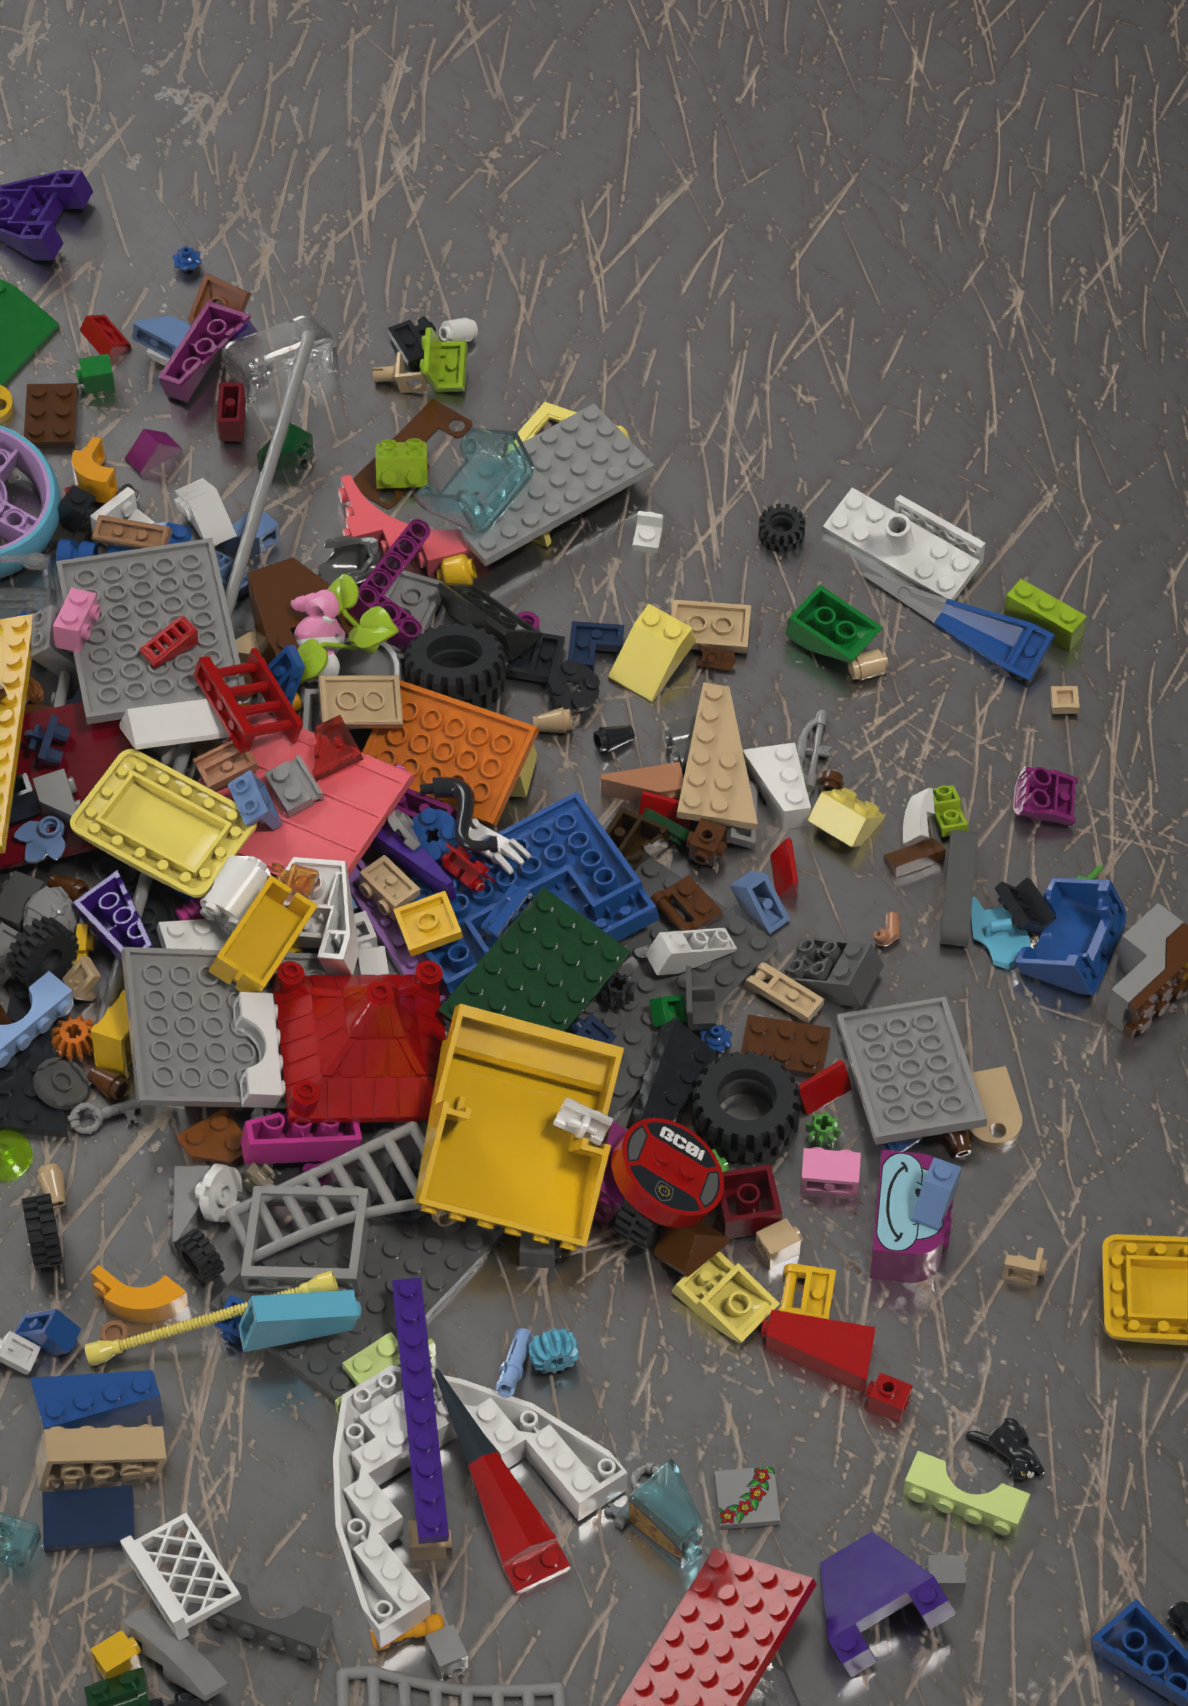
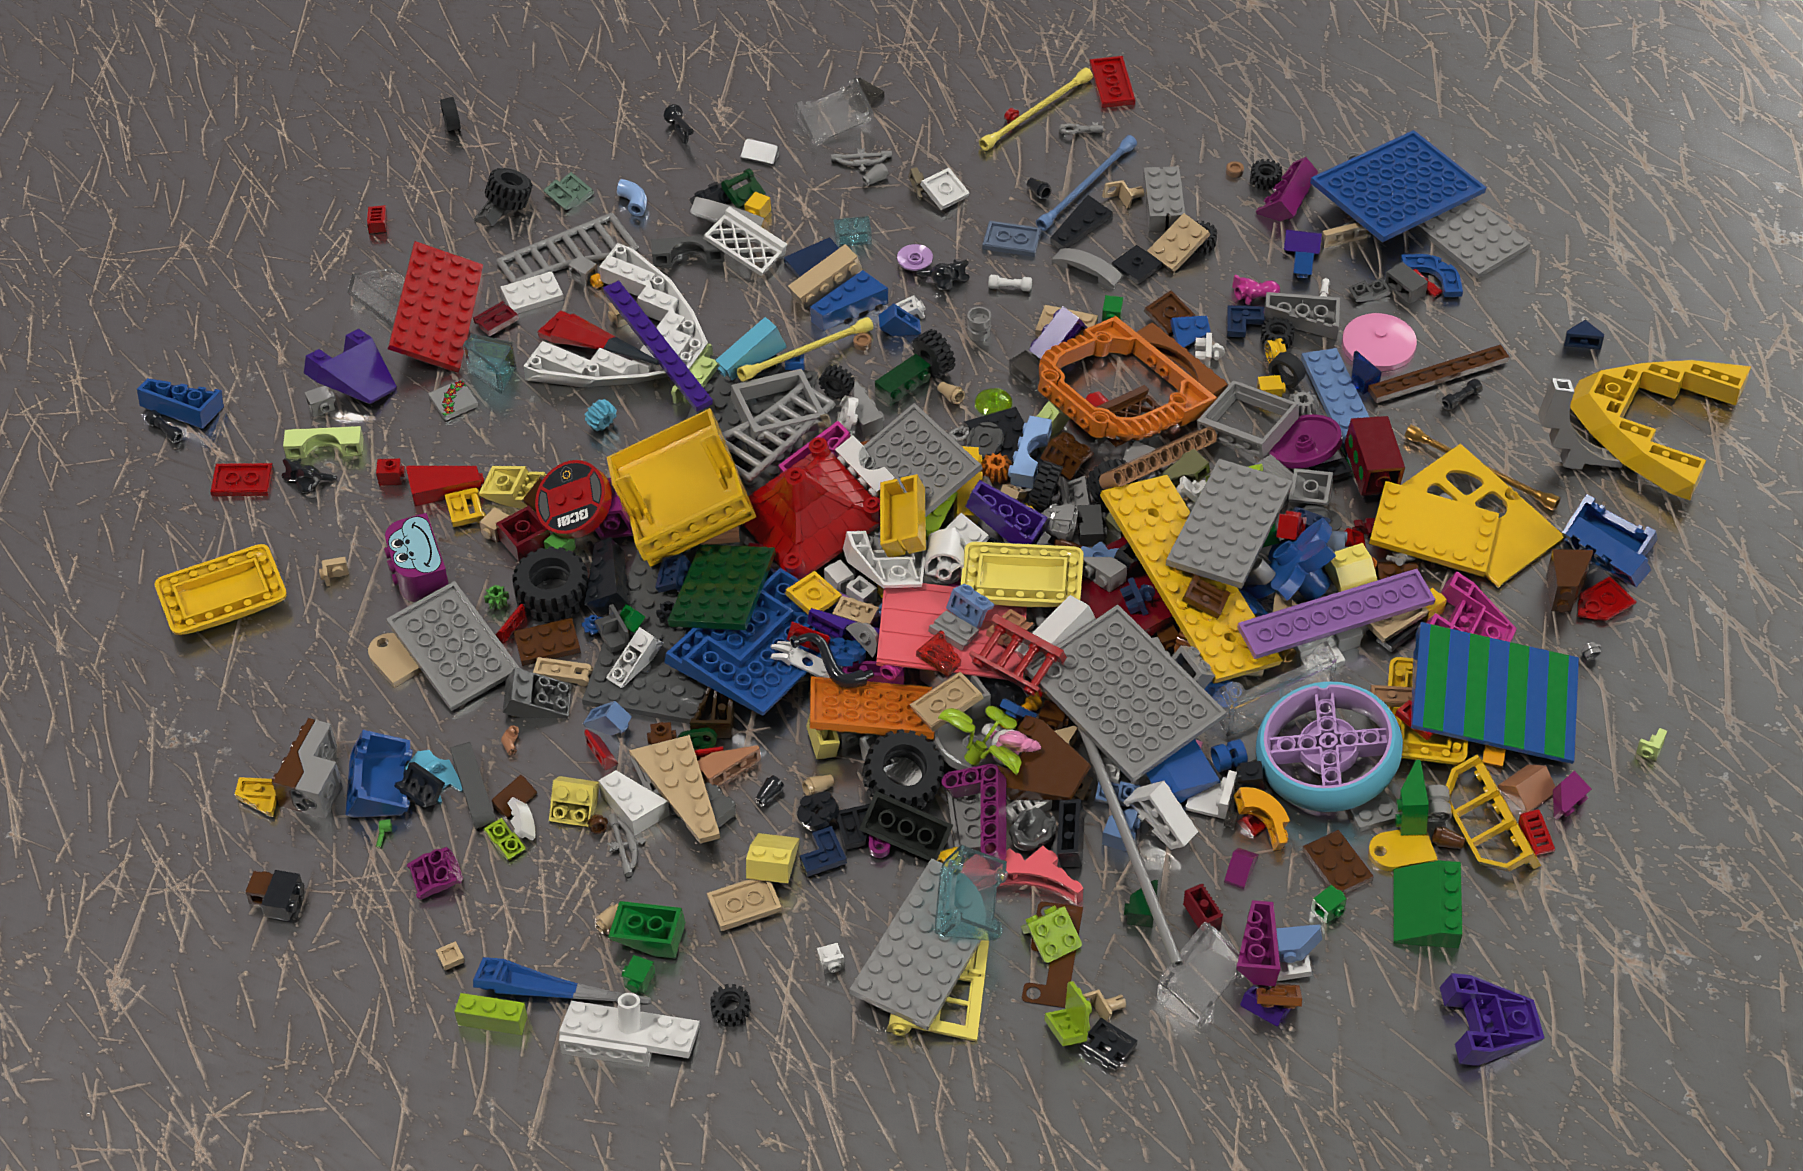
camera: 155 degrees right, 5 degrees down
bright pink brick [53,588,101,653] -> none
red slope [80,315,132,359] -> none
medium nougat tile [91,515,173,549] -> none
light orange arch [91,1265,188,1323] -> none
red slope [139,616,199,668] -> none
blue plant [172,246,202,272] -> none
clear orange plate [266,863,320,899] -> none
white brick [439,318,478,343] -> none
blue bracket [481,884,534,940] -> none
light blue pin [496,1328,533,1397] -> none
white hips [553,1098,613,1145] -> none
light grey piece [604,1462,665,1529] -> none
reddish brown plate [651,875,723,931] -> none
reddish brown piece [696,644,736,671] -> none
bright pink brick [800,1147,861,1197] -> none
medium blue slope [911,1157,962,1231] -> none
none -> red tile [210,463,274,497]
none -> dark red plate [473,301,519,337]
none -> white plate [501,271,564,314]
none -> green brick [621,955,655,994]
none -> dark green brick [875,354,931,406]
none -> black brick [1057,799,1085,868]

